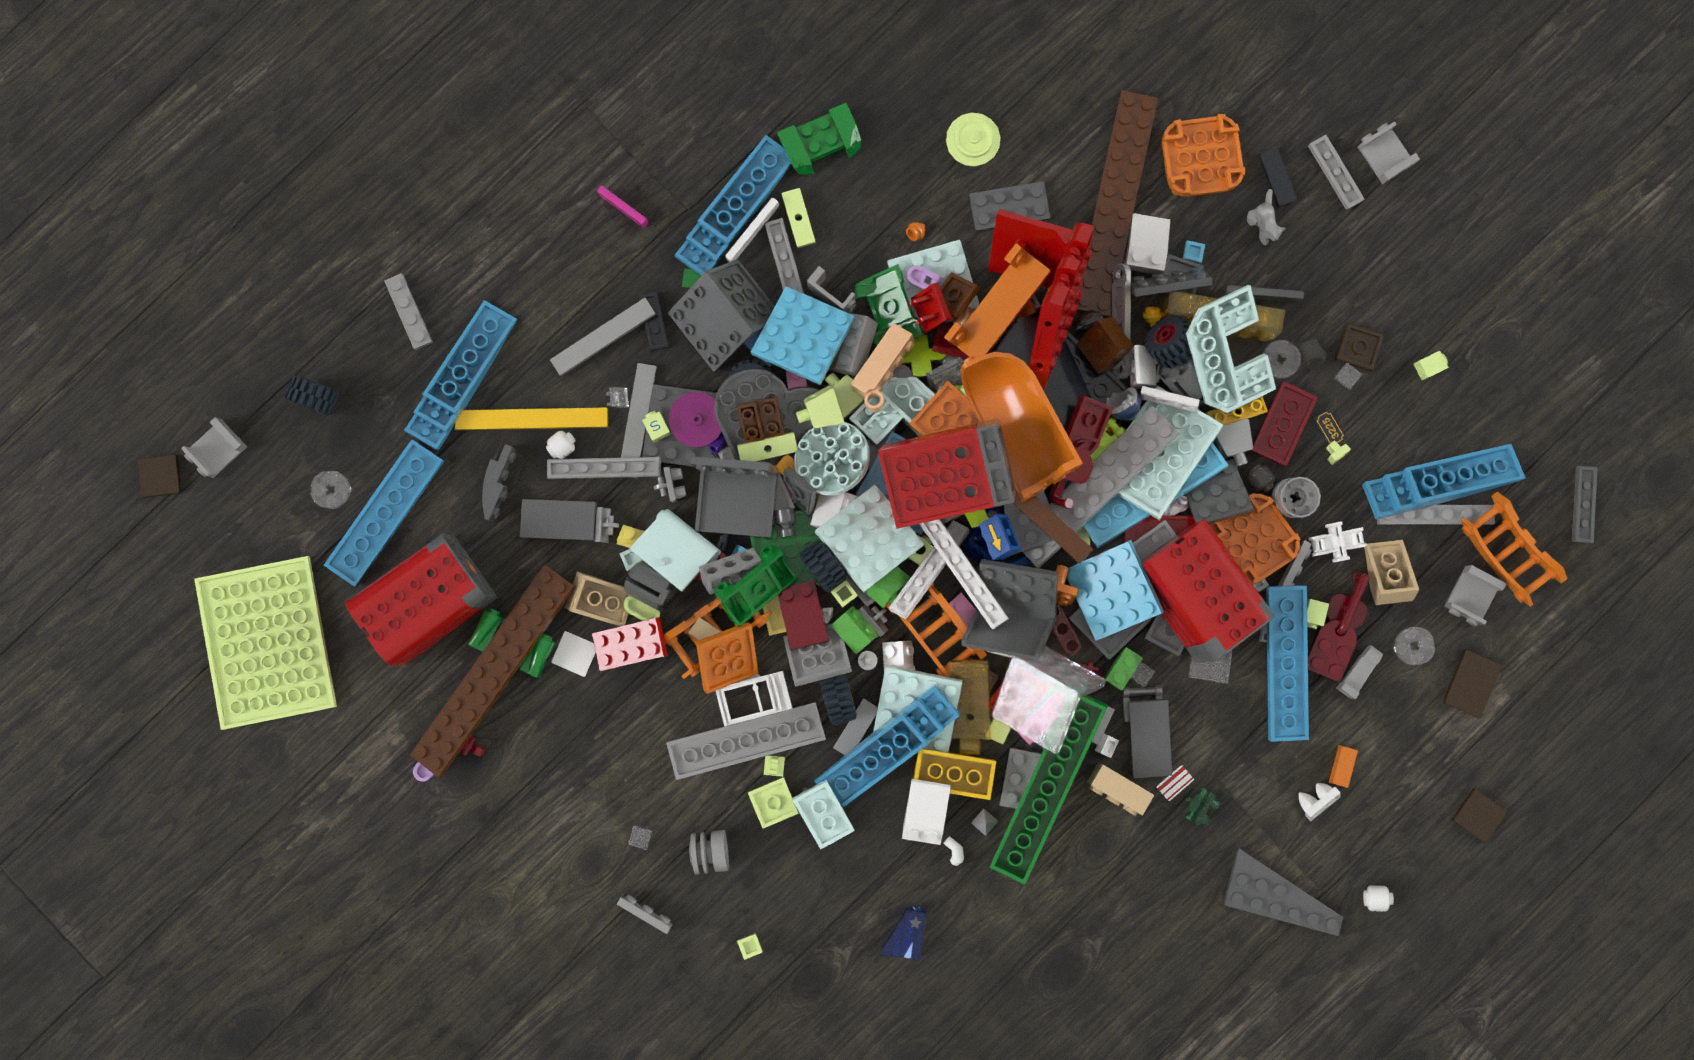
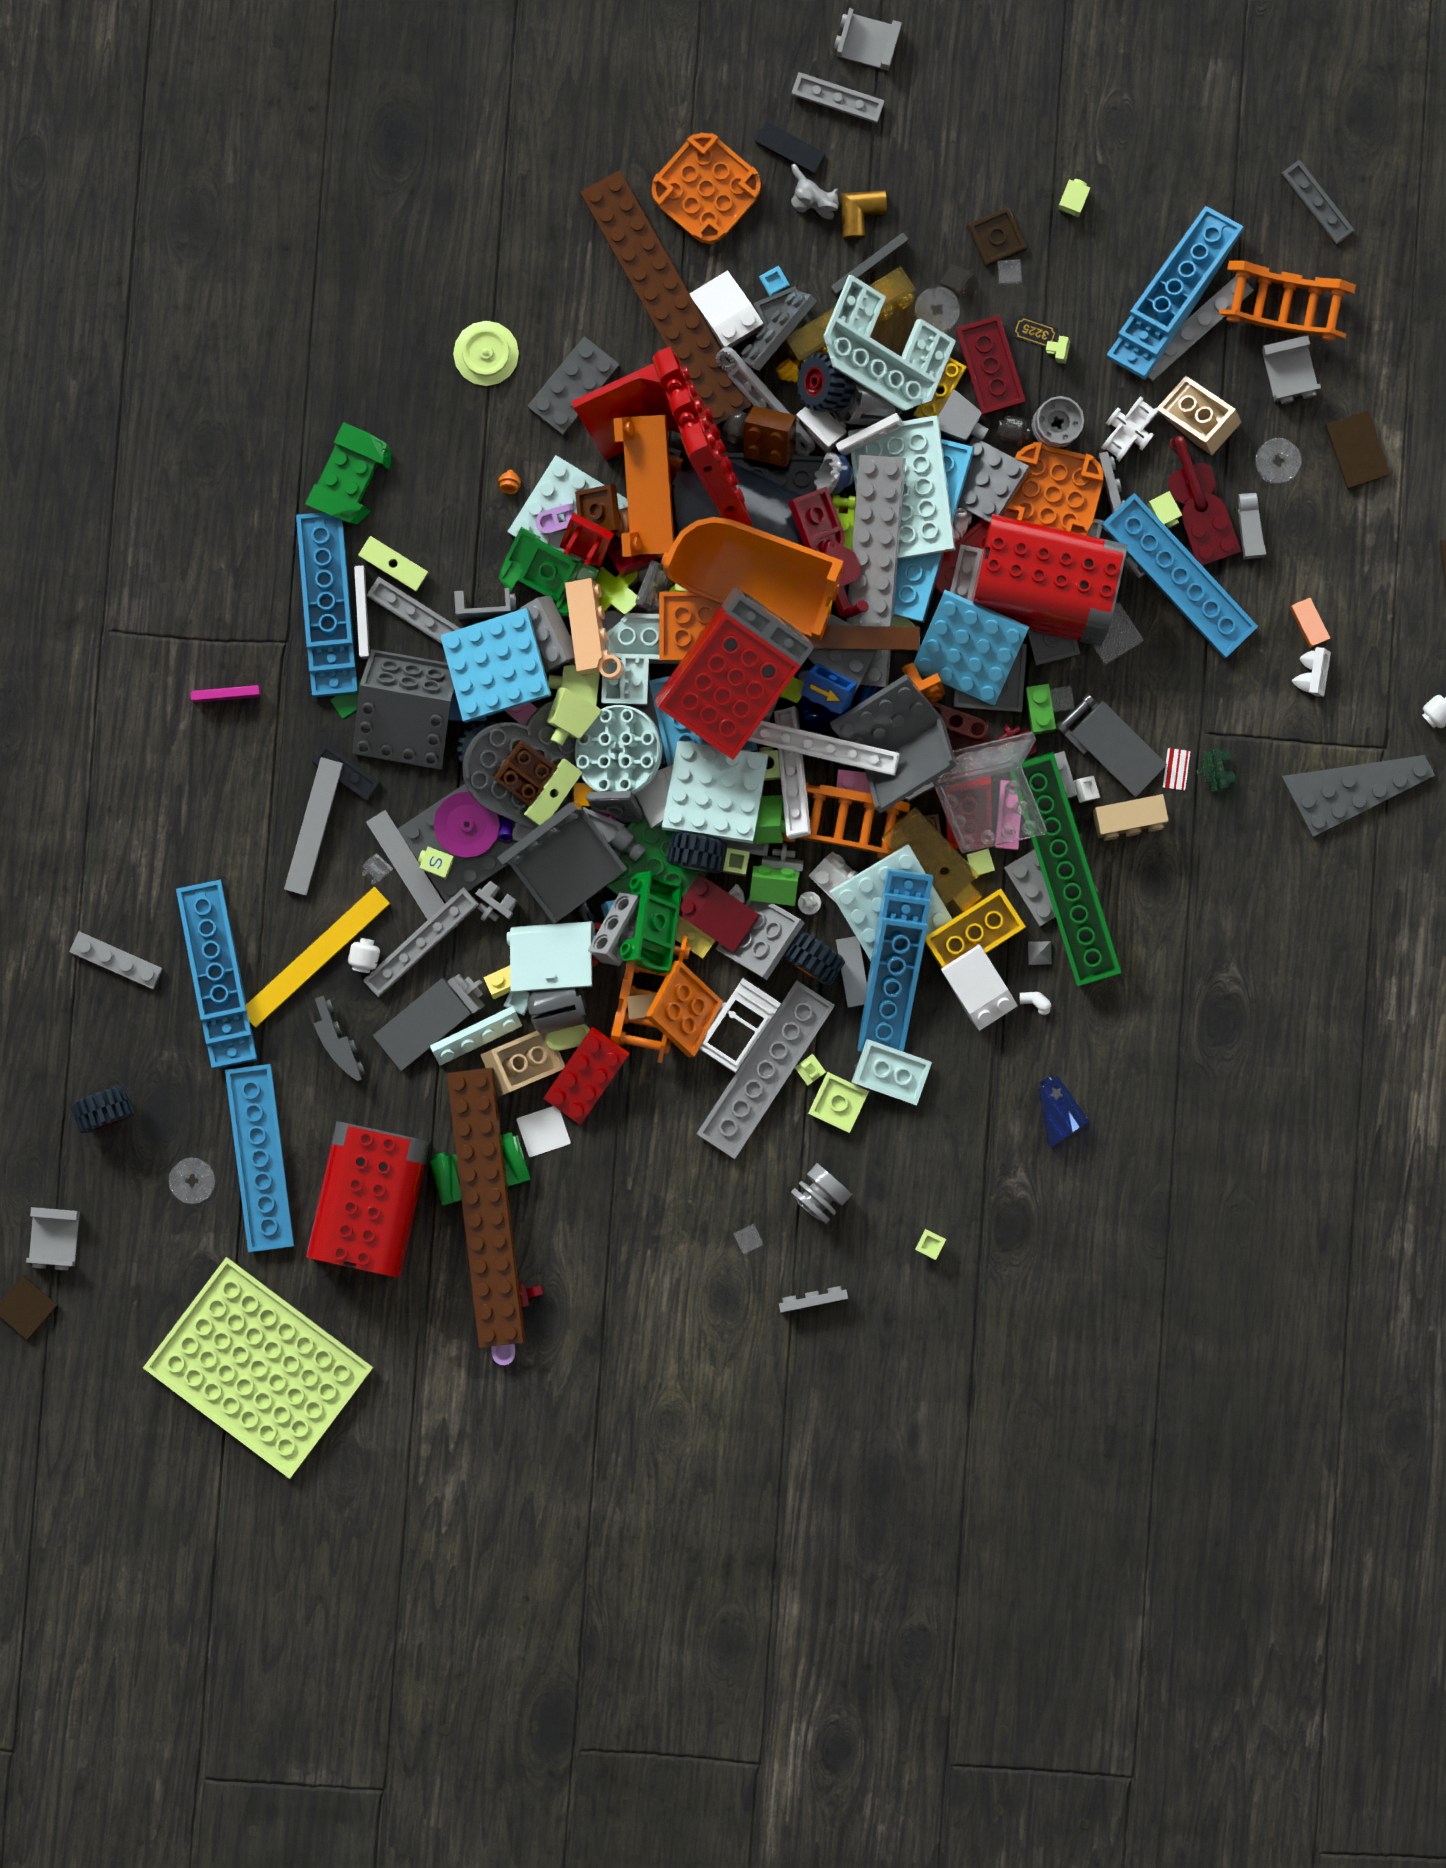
camera: 45 degrees left, 0 degrees up
none -> light aqua plate [430,1006,522,1065]
none -> pearl gold brick [840,191,887,239]

